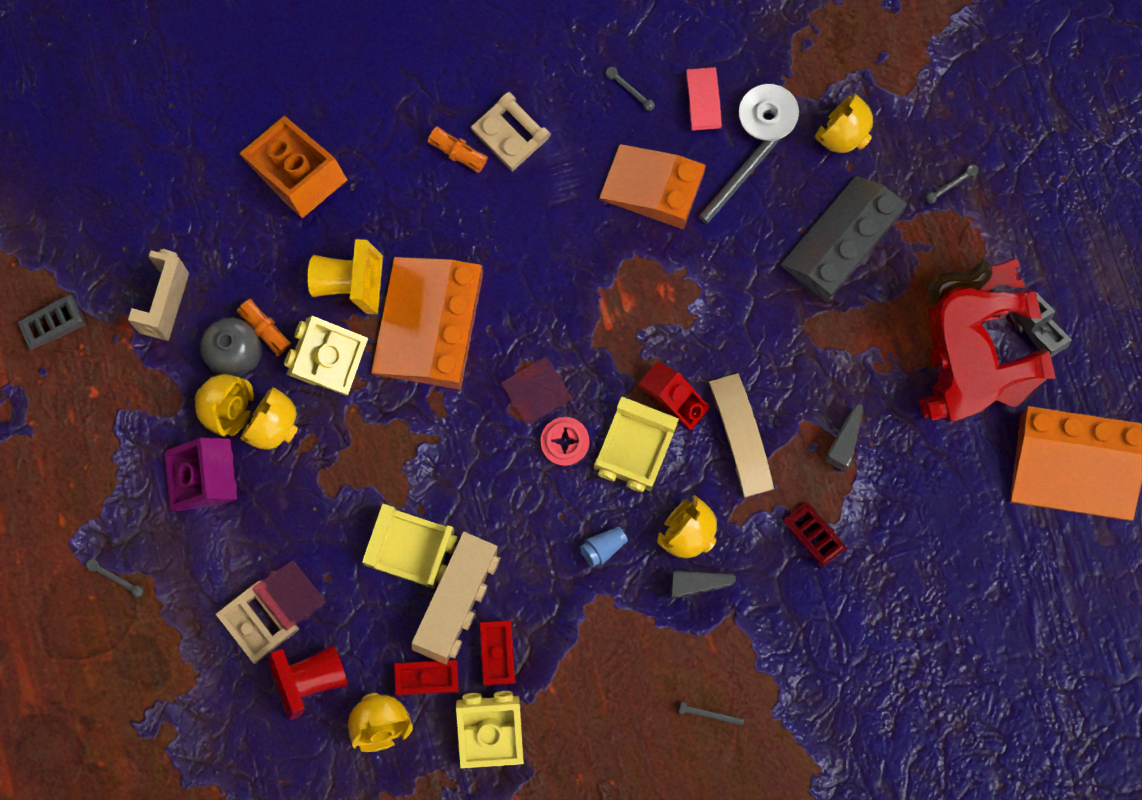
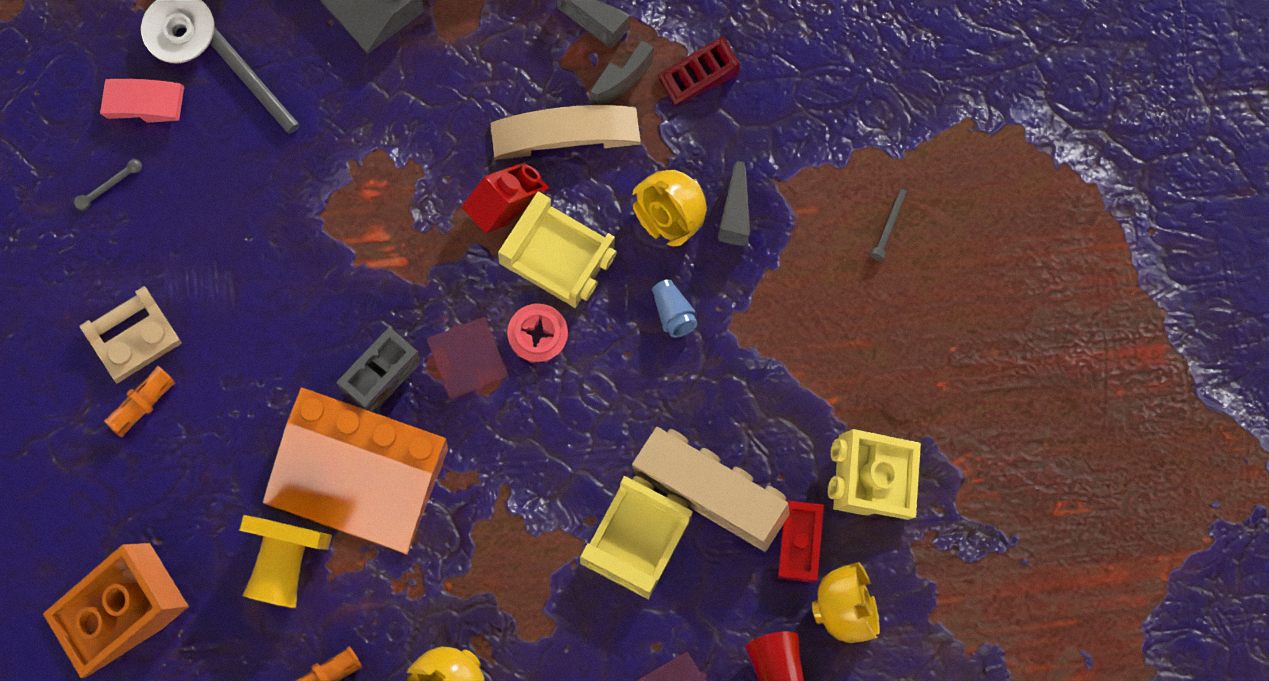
camera: 85 degrees left, 5 degrees down
light yellow plate [284,316,368,395] -> none
red plate [480,621,515,686] -> none
orange slope [599,144,706,230] -> none
none -> dark grey brick [337,327,420,413]
none -> dark grey slope [591,40,654,105]

